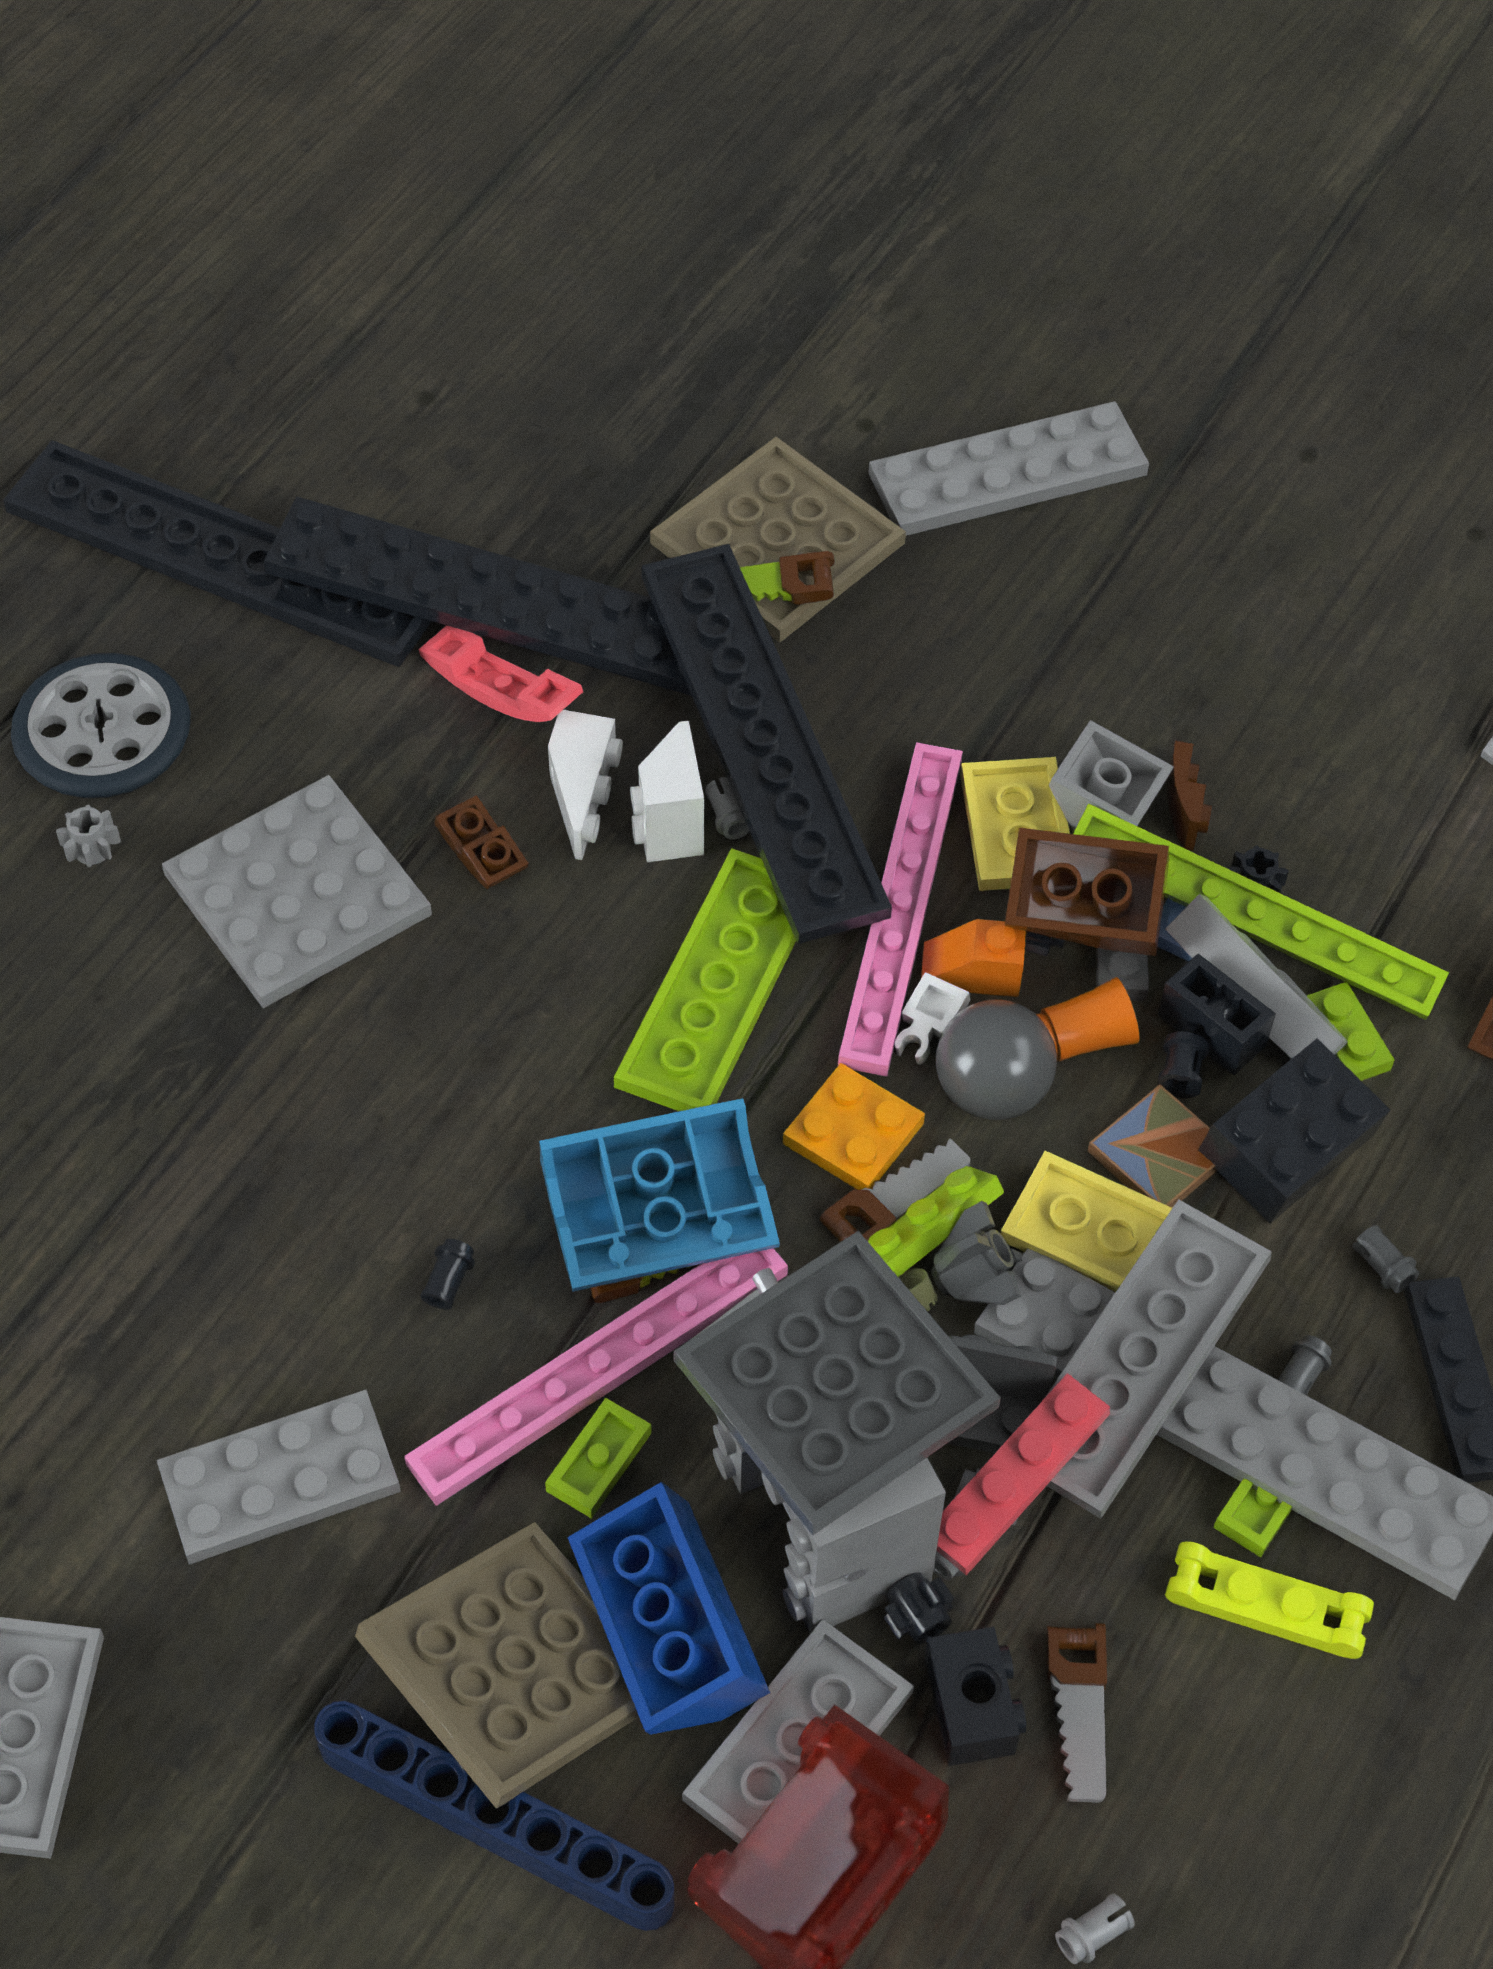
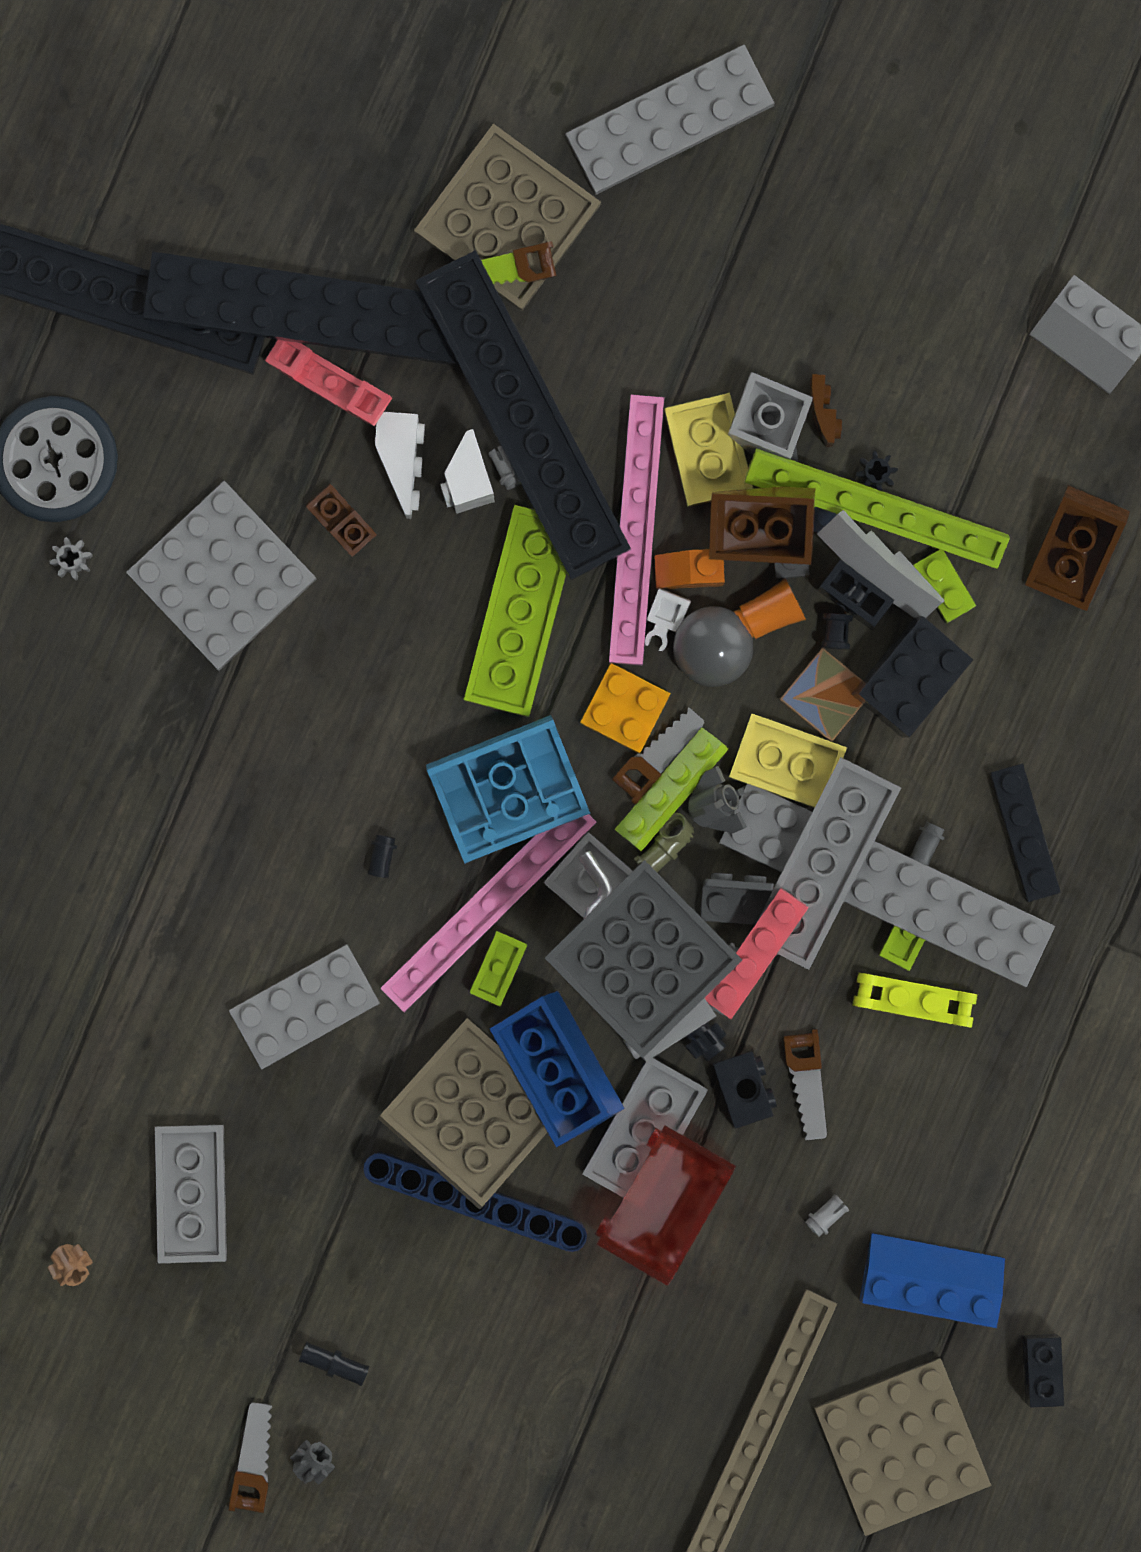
camera: 10 degrees left, 30 degrees up
dark grey pin [1353,1225,1419,1293] -> none

